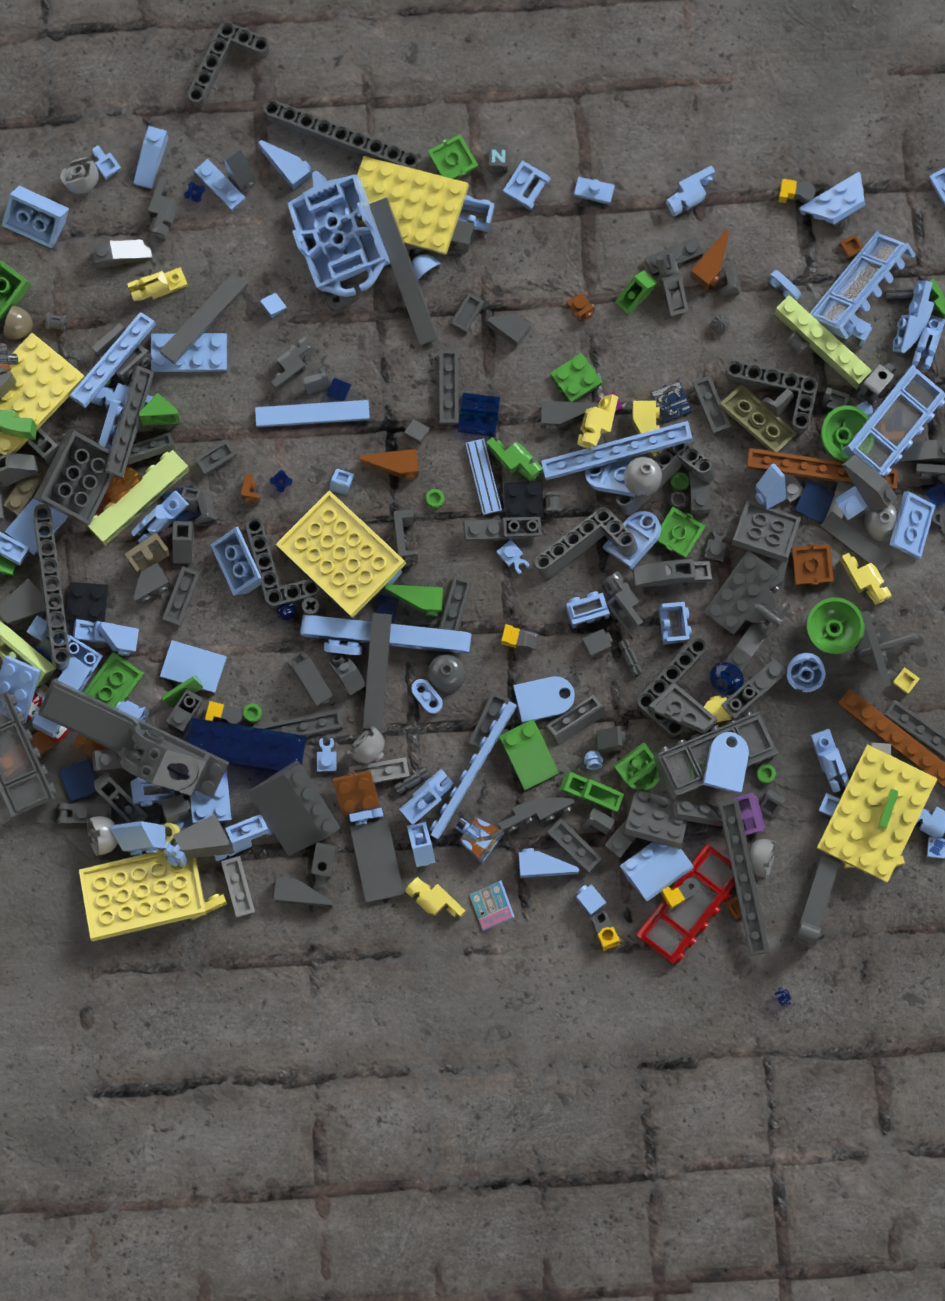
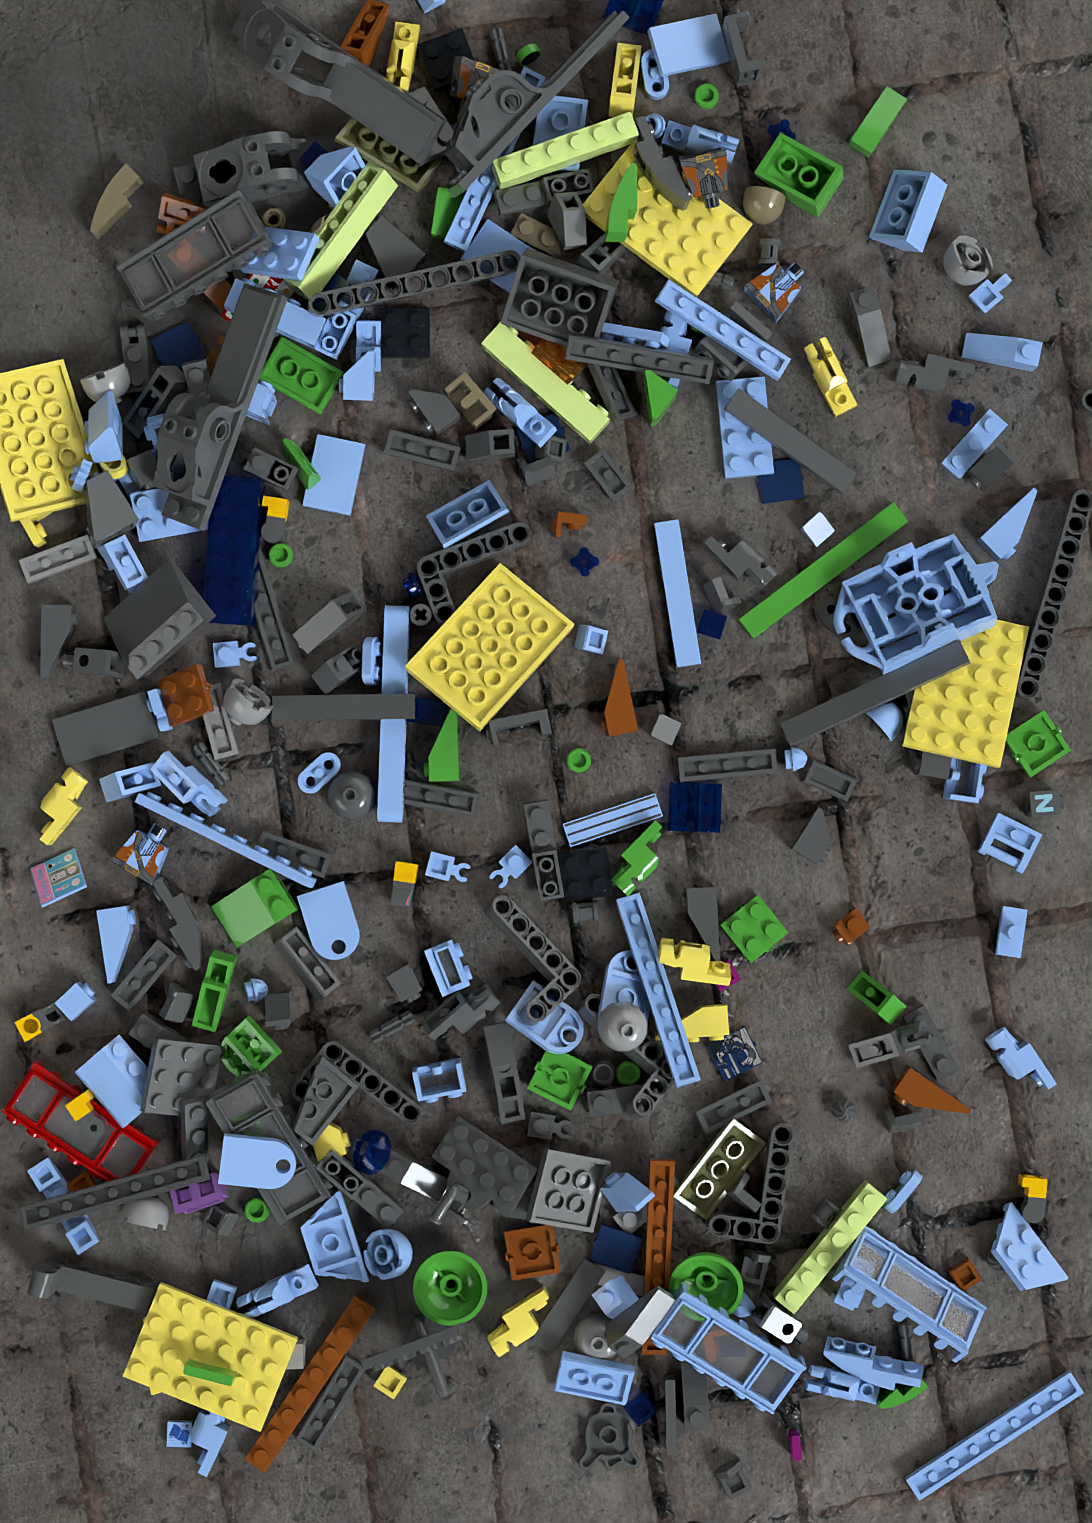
camera: 90 degrees right, 10 degrees up
none -> light blue slope [27,1157,100,1255]
none -> light blue wing [301,1190,370,1282]
none -> light blue plate [425,851,471,882]
none -> bright green tile [739,502,909,639]
none -> torso [743,262,804,323]
none -> dark blue piece [757,459,805,504]
none -> light blue plate [784,747,807,771]

